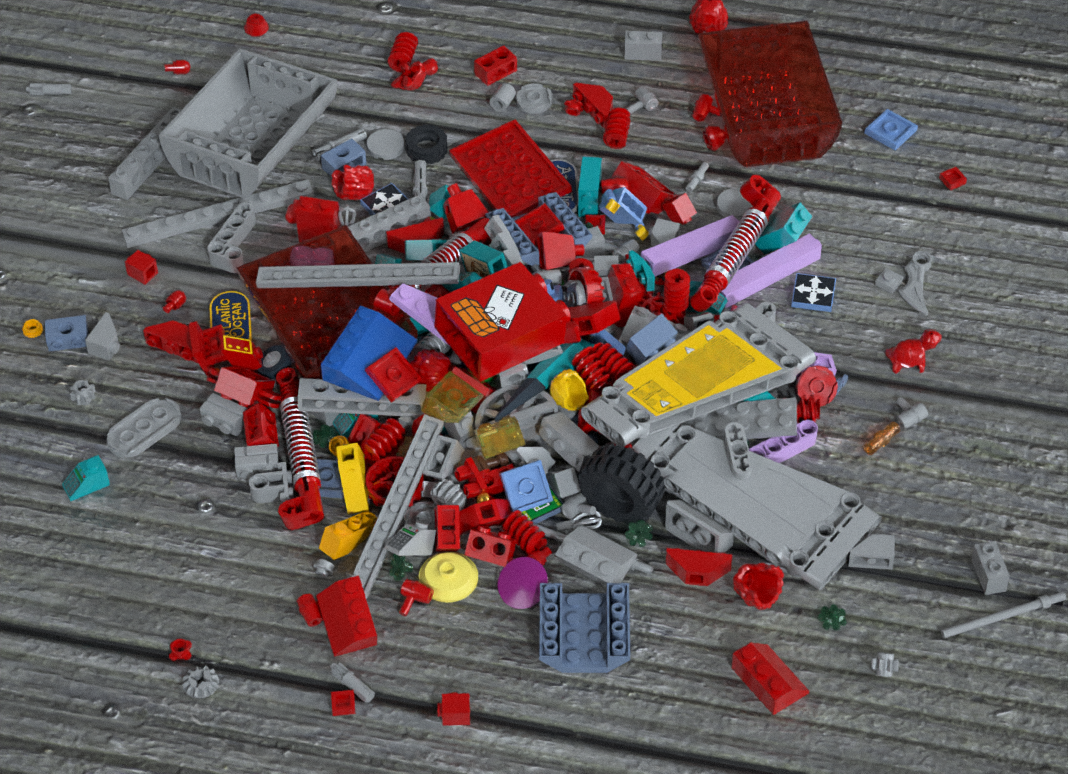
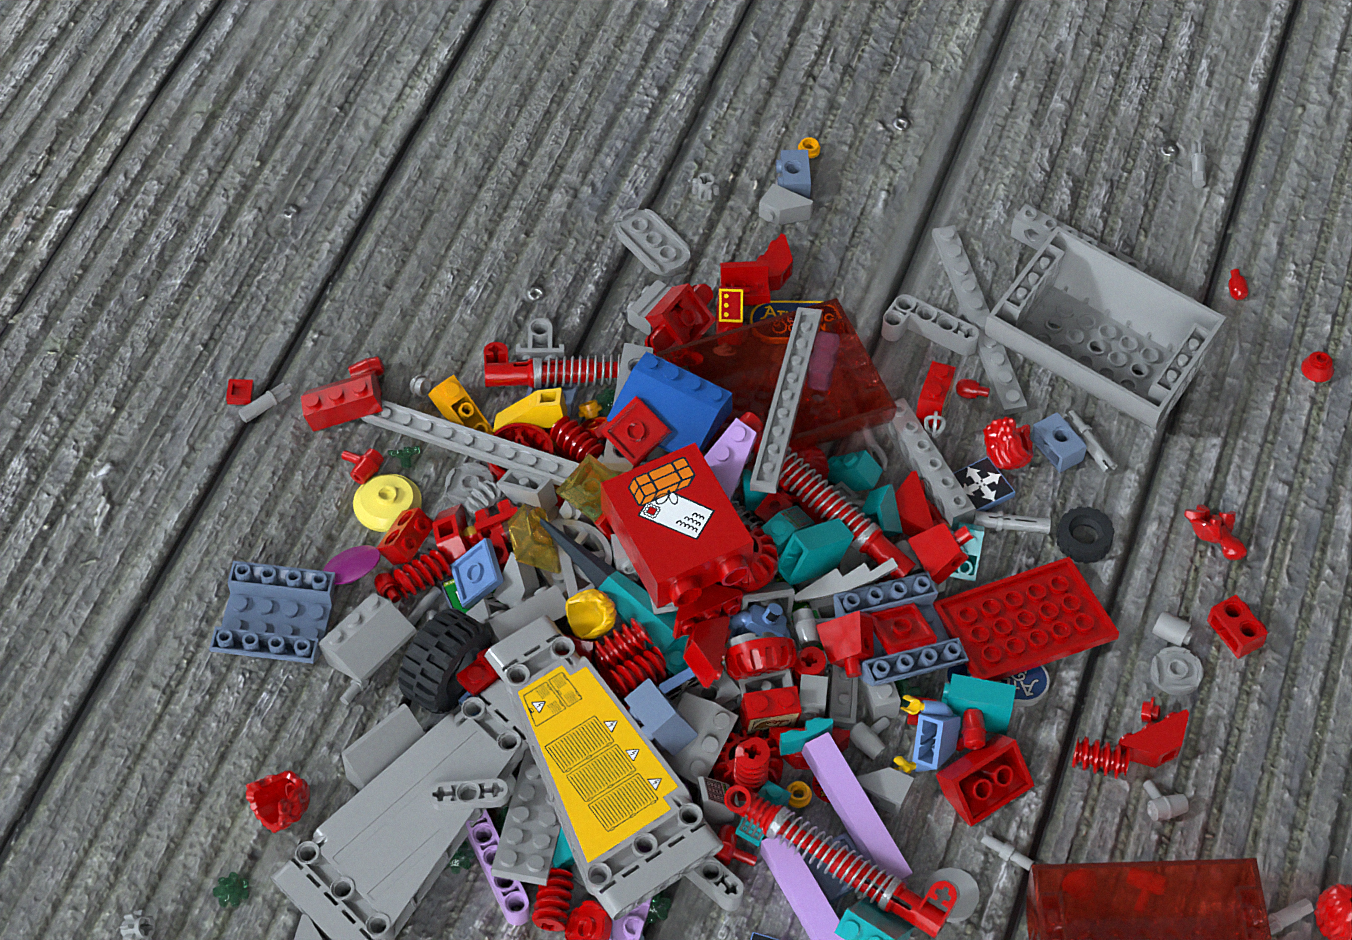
camera: 95 degrees right, 5 degrees up
teal slope [62,455,110,501] -> none
red brick [125,250,158,285] -> none
red cylinder [163,290,186,313] -> none
red plate [169,639,192,661] -> none
light grey gear [182,666,219,698] -> none
light grey brick [235,444,279,479] -> none
red brick [243,403,279,447] -> none
light grey tile [367,129,405,160] -> none
light grey slope [385,521,436,556] -> none
red piece [388,32,418,73] -> none
red brick [434,505,460,551] -> none
red brick [437,692,470,726] -> none
light grey brick [625,31,662,61] -> none
clear green plant [625,520,653,547] -> none
brick [662,193,697,225] -> none
red slope [666,548,732,586] -> none
red slope [732,642,809,715] -> none

